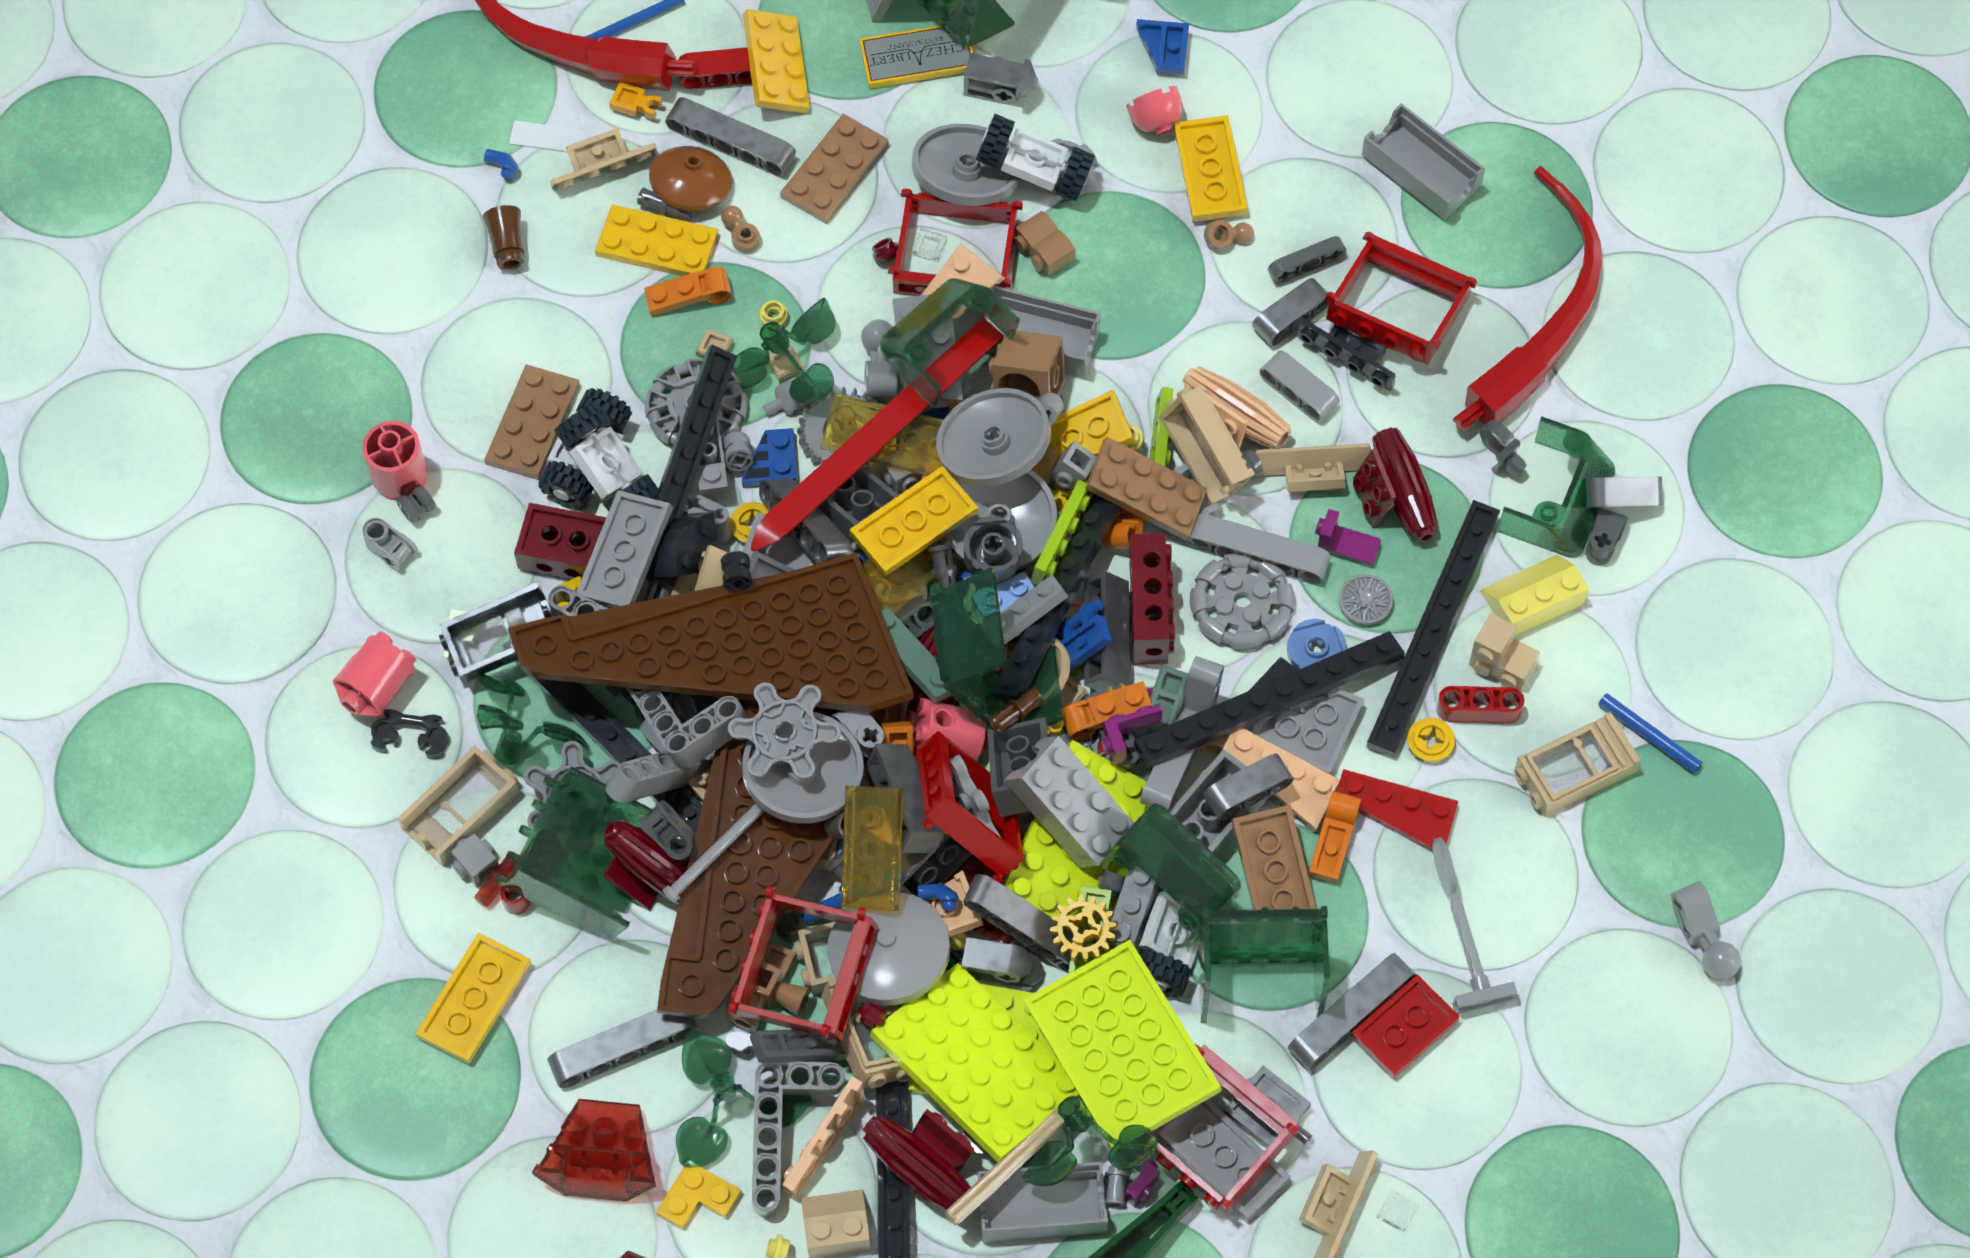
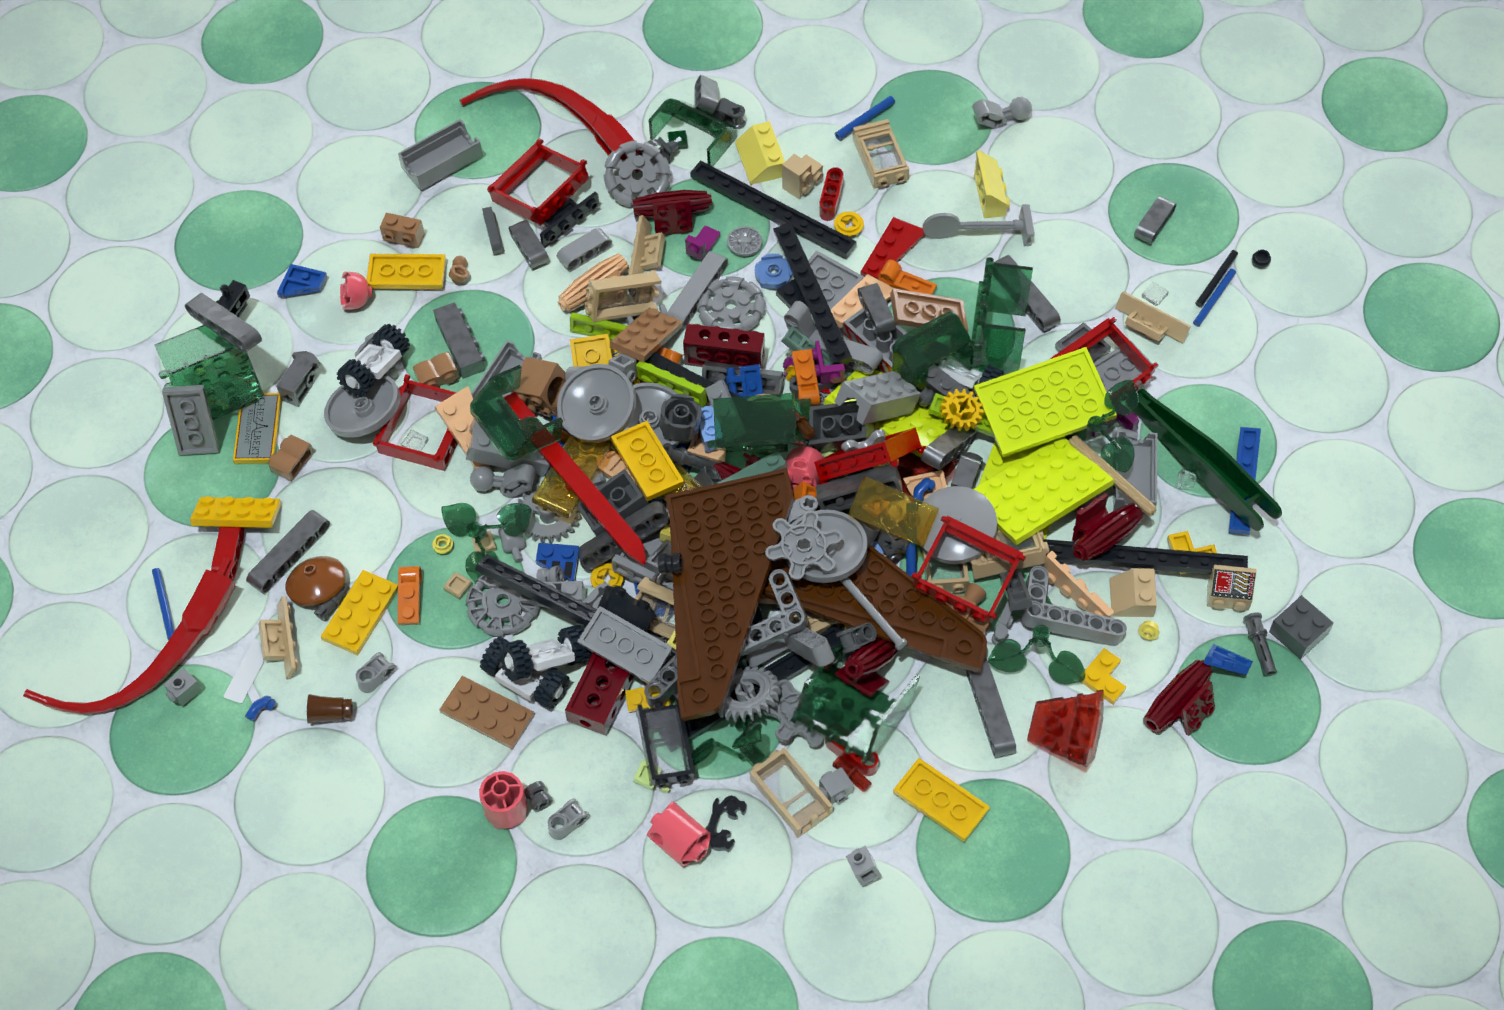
camera: 80 degrees left, 5 degrees down
light orange plate [609,82,662,120] -> none
medium nougat plate [721,205,760,253] -> none
medium nougat plate [780,113,889,224] -> none
dark red plate [857,1001,887,1028] -> none
dark red plate [872,238,898,263] -> none
red plate [1351,974,1460,1079] -> none
none -> light grey brick [164,668,202,707]
none -> medium nougat brick [269,434,313,481]
none -> light grey piece [355,652,396,693]
none -> medium nougat brick [380,213,425,248]
none -> flat silver brick [433,302,486,379]
none -> light grey plate [603,141,671,207]
none -> dark green tile [668,130,688,149]
none -> light grey gear [717,666,781,723]
none -> light grey brick [846,846,882,887]
none -> light yellow slope [974,151,1010,218]
none -> flat silver beam [1134,196,1177,244]

